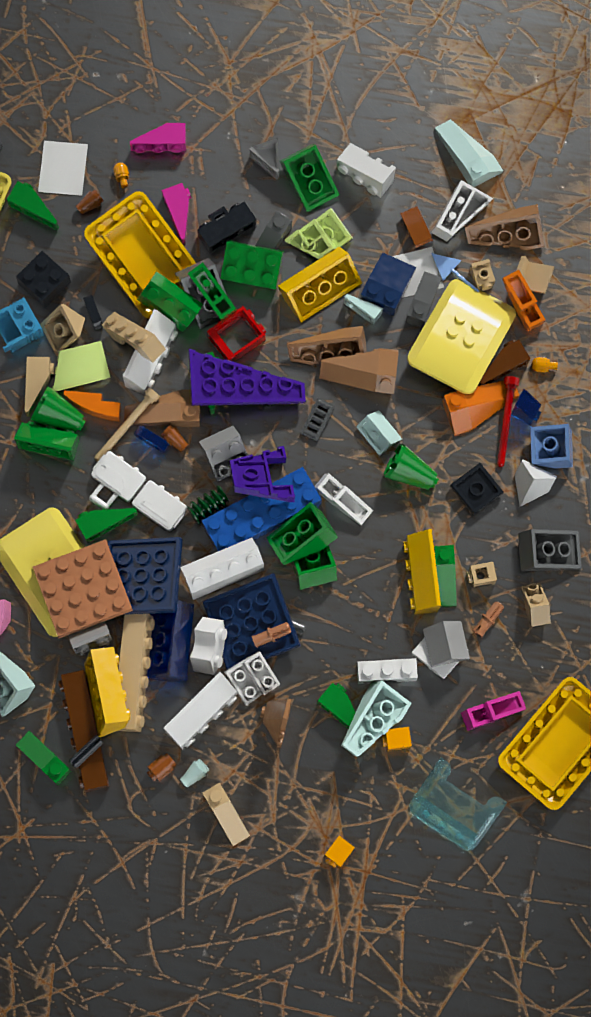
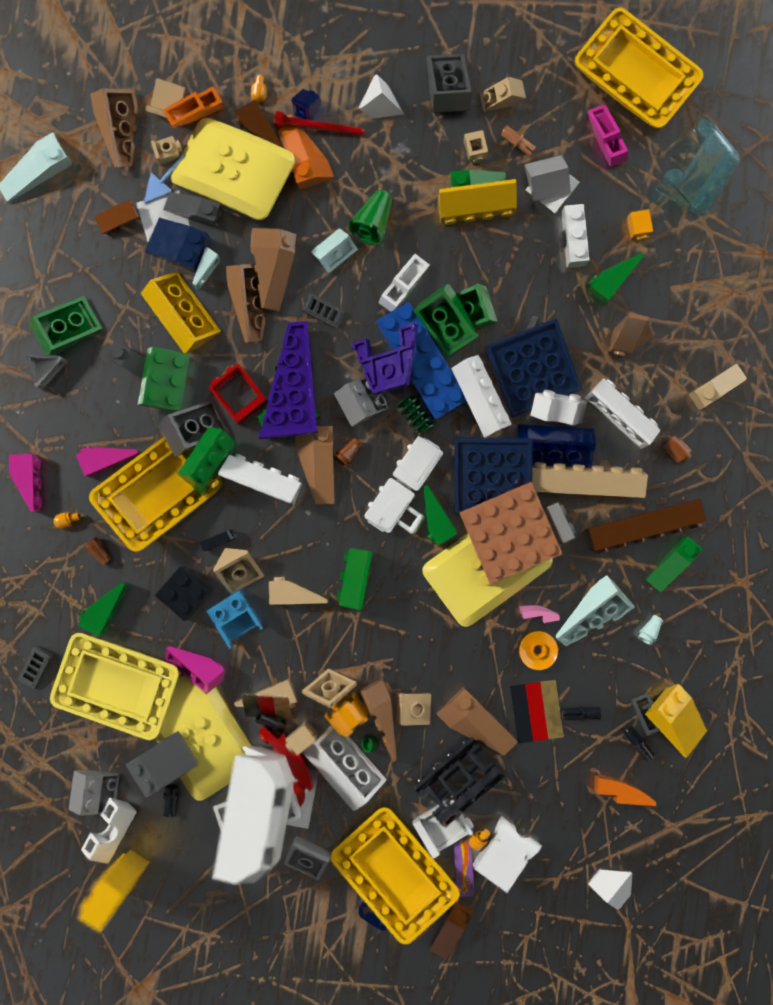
camera: 85 degrees left, 10 degrees up
green cone [30,386,86,432] -> none
white sticker [38,141,88,196] -> none
yellowish green slope [52,341,111,391] -> none
orange slope [64,391,121,422] -> none
black axle [69,735,103,768] -> none
yellow slope [84,647,130,737] -> none
tan piece [94,387,161,462] -> none
tan arch [102,312,166,363] -> none
clear blue beam [134,425,169,453] -> none
light aqua cone [180,759,210,788] -> none
green slope [188,262,237,321] -> none
black piece [197,202,256,254] -> none
white slope [224,651,280,705] -> none
nougat axle [252,622,291,648] -> none
yellowish green slope [285,208,353,259] -> none
light orange brick [324,836,355,868] -> none
white wedge [336,143,396,198] -> none
light aqua wedge [341,680,411,757] -> none
white wedge [431,180,493,242] -> none
black plate [450,463,504,516] -> none
medium blue slope [531,424,573,469] -> none

